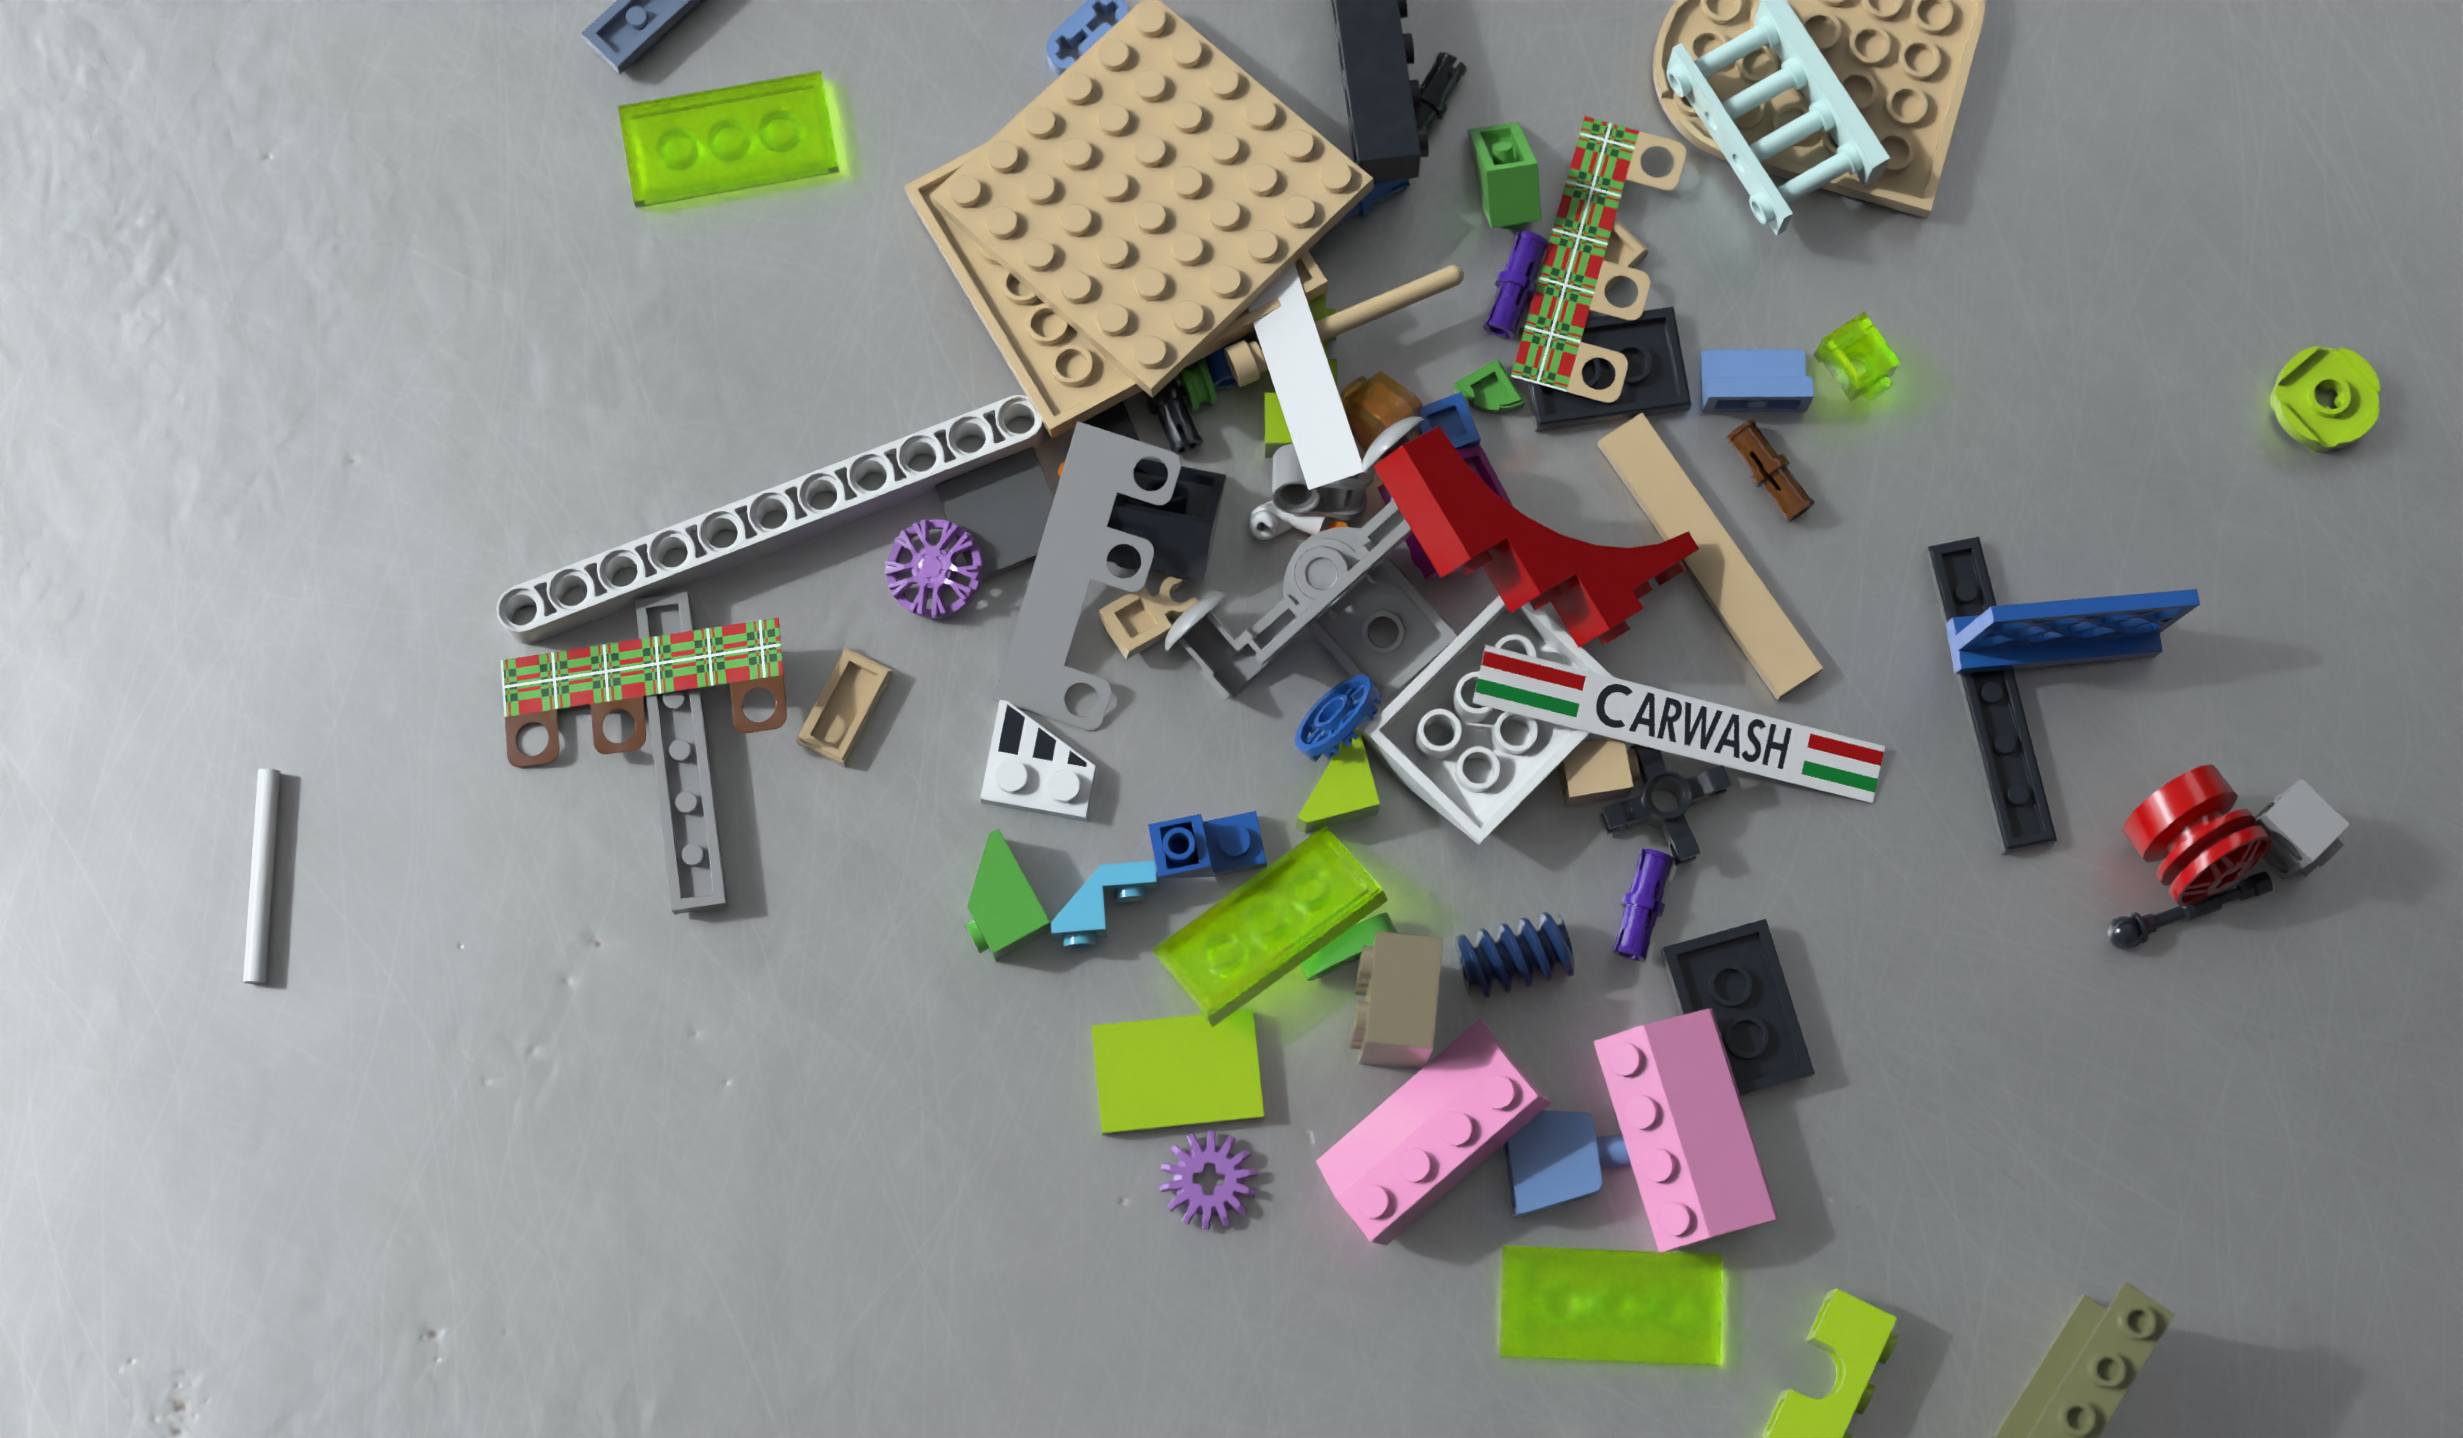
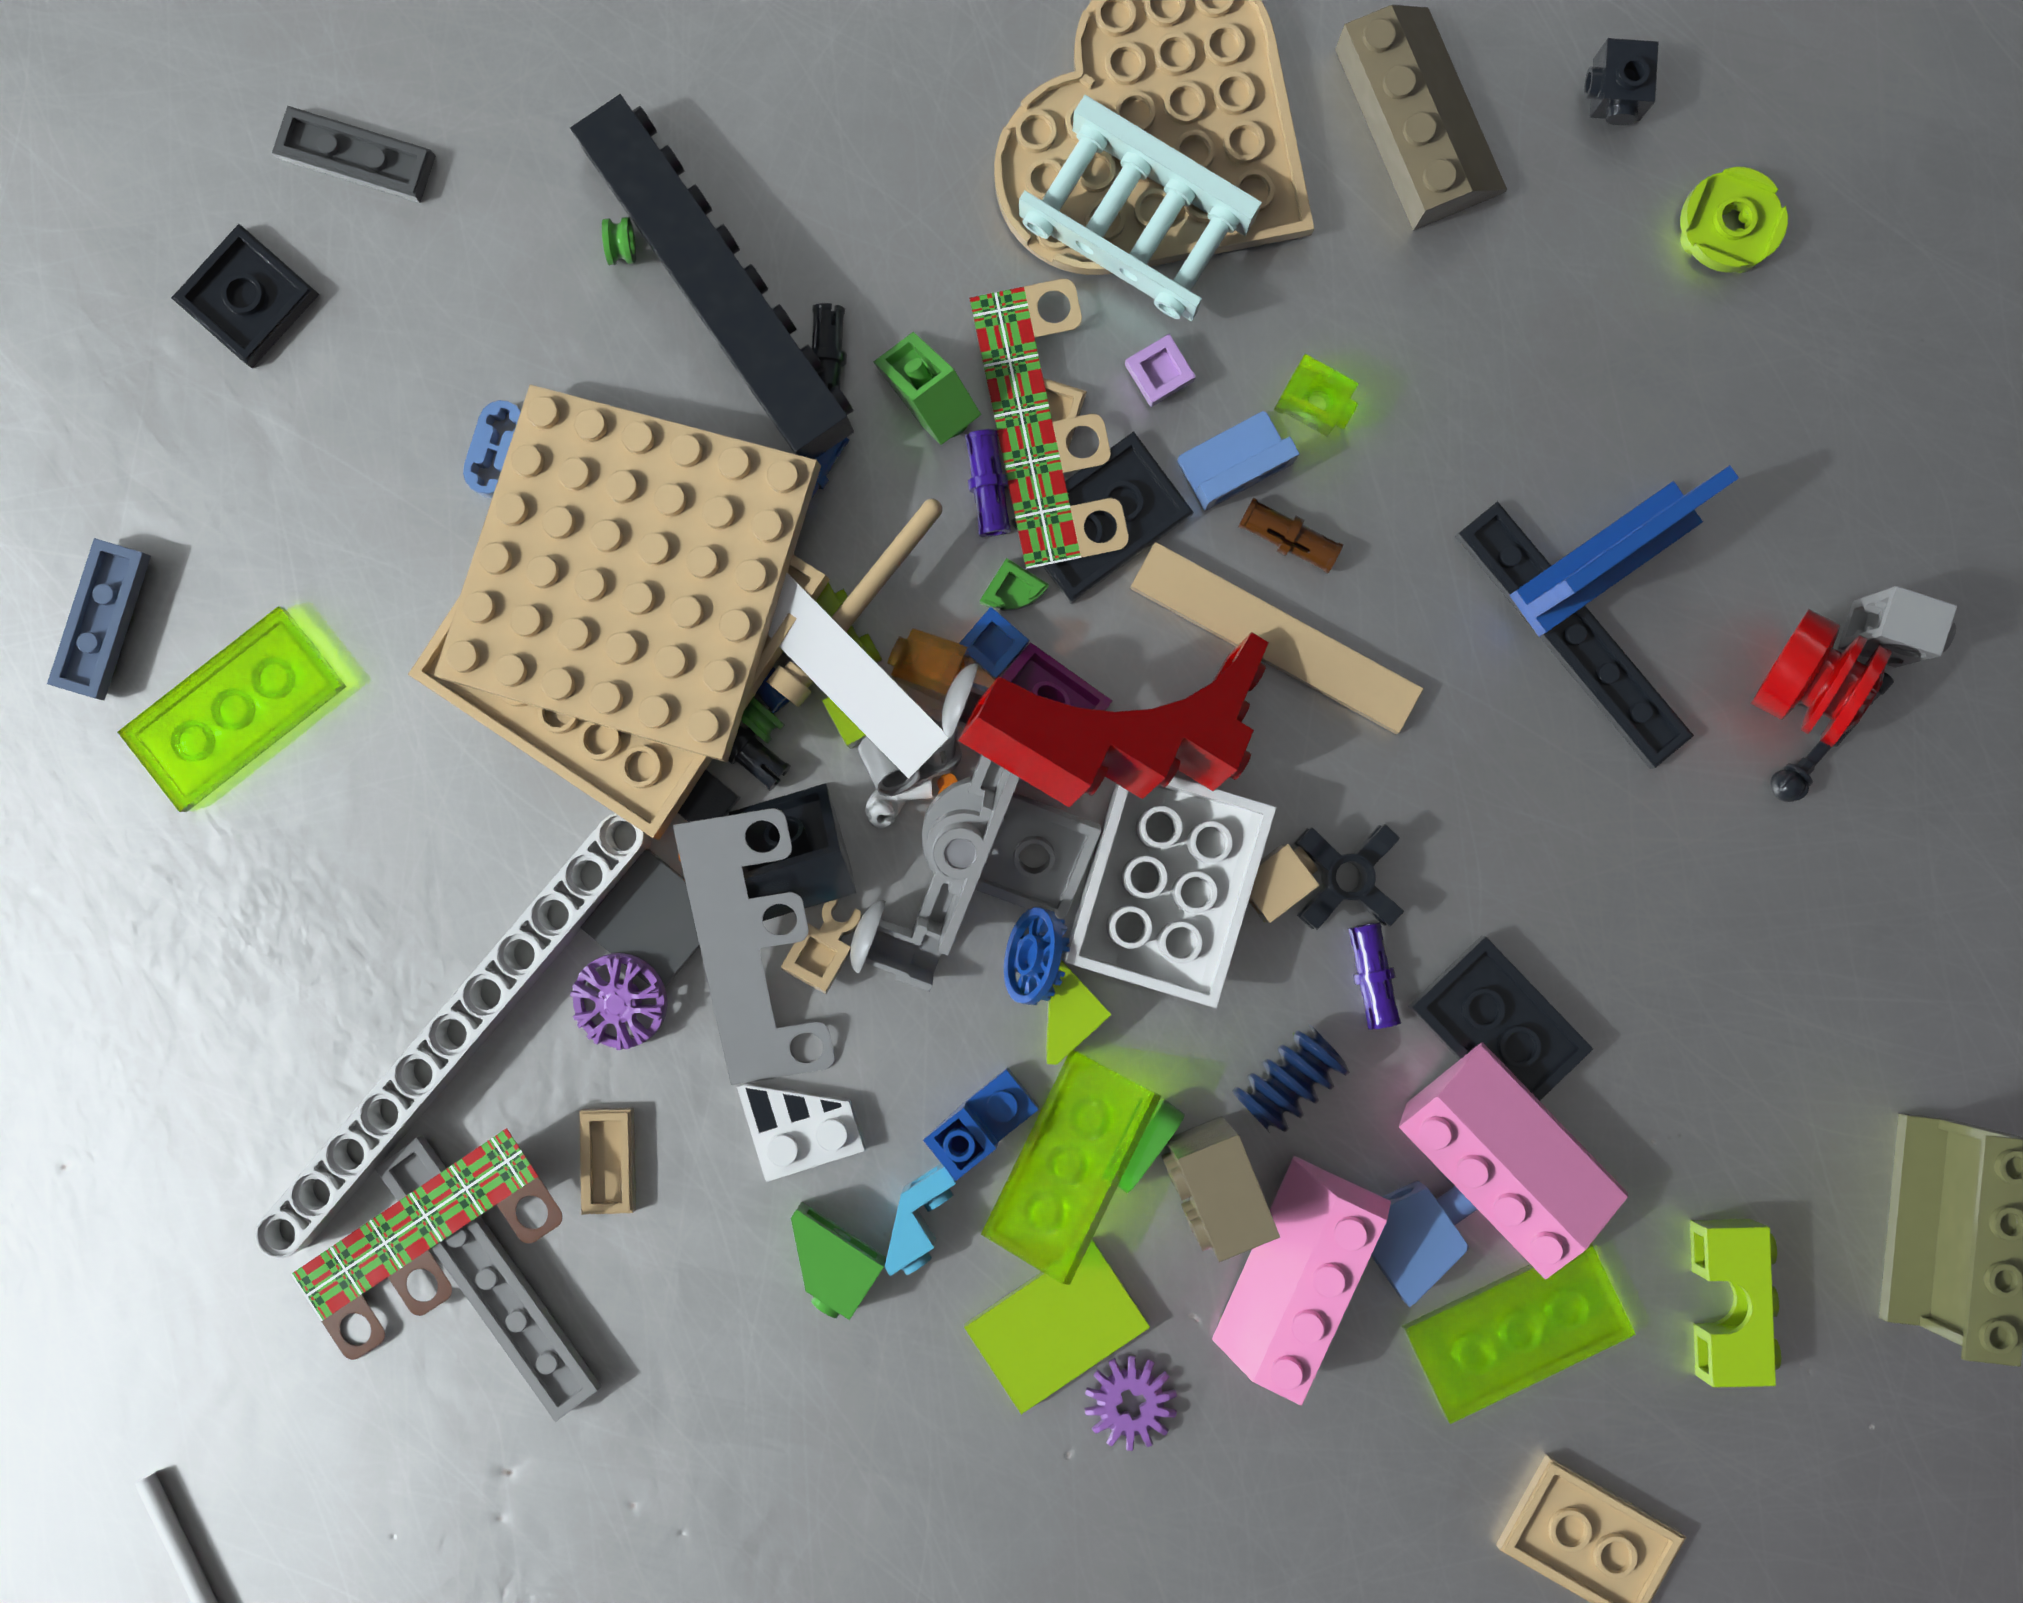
camera: 25 degrees left, 10 degrees up
white sticker [1472,645,1885,803] -> none
none -> lavender plate [1125,334,1196,407]
none -> dark tan slope [1335,5,1507,231]
none -> black brick [1584,38,1659,125]

